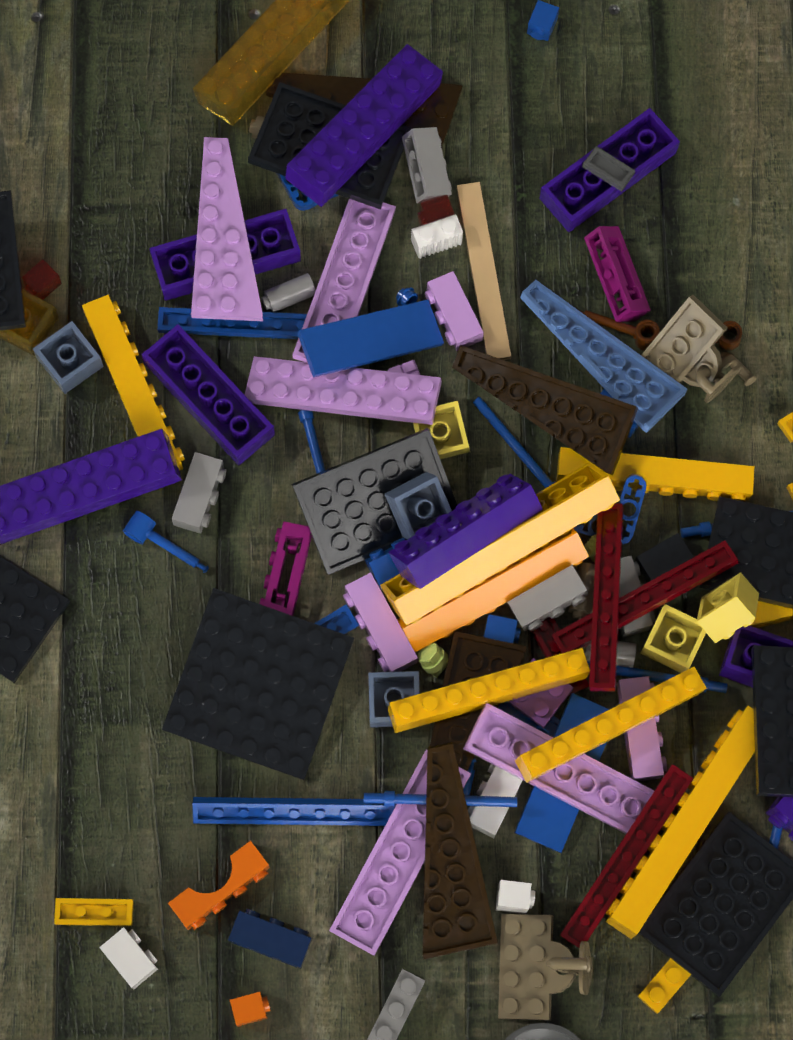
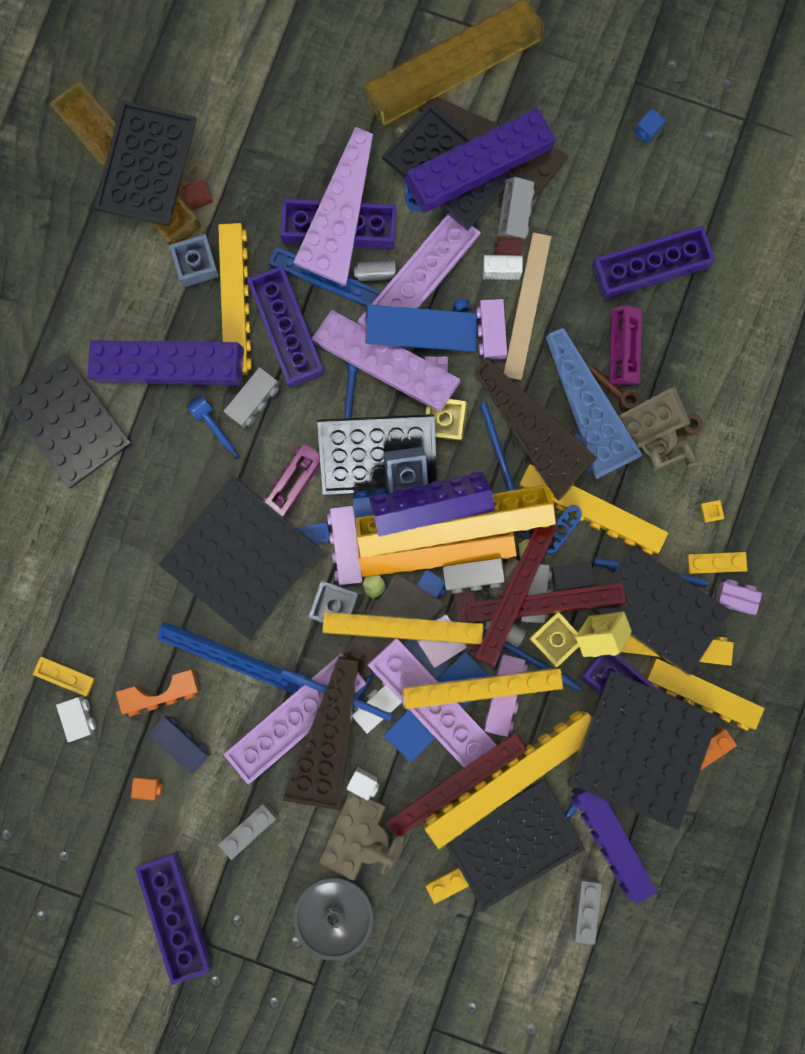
camera: 25 degrees right, 10 degrees up
dark grey tile [582,146,635,192] -> none

